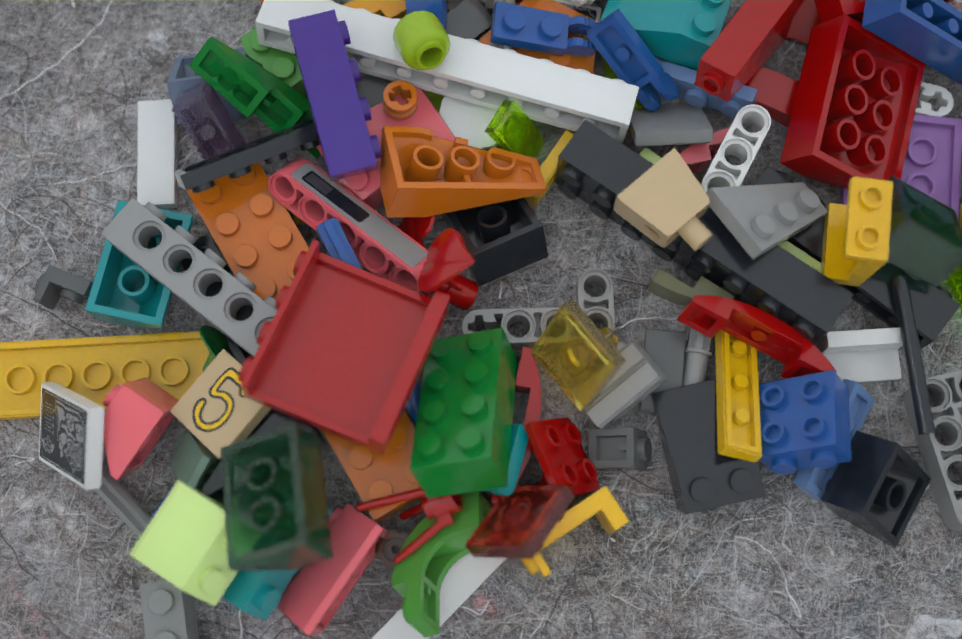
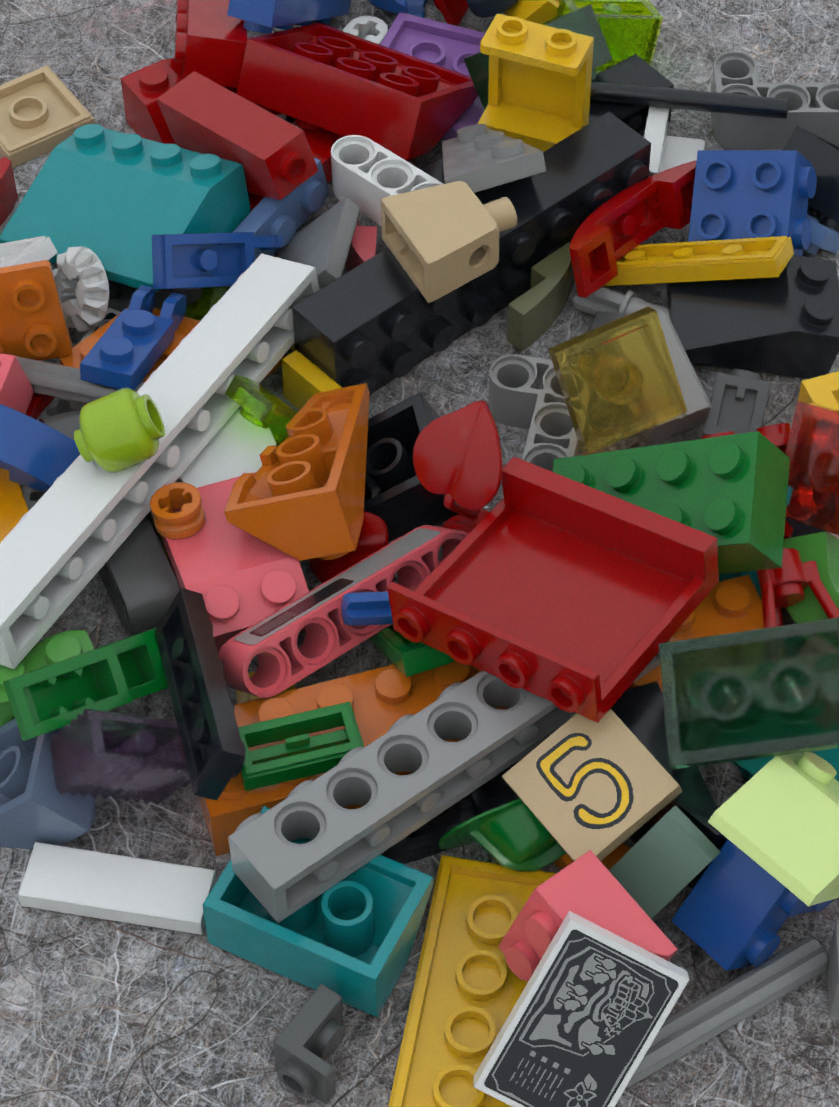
camera: 80 degrees left, 25 degrees down
dark purple brick [288,9,382,181] -> none
none -> green tile [238,702,364,791]

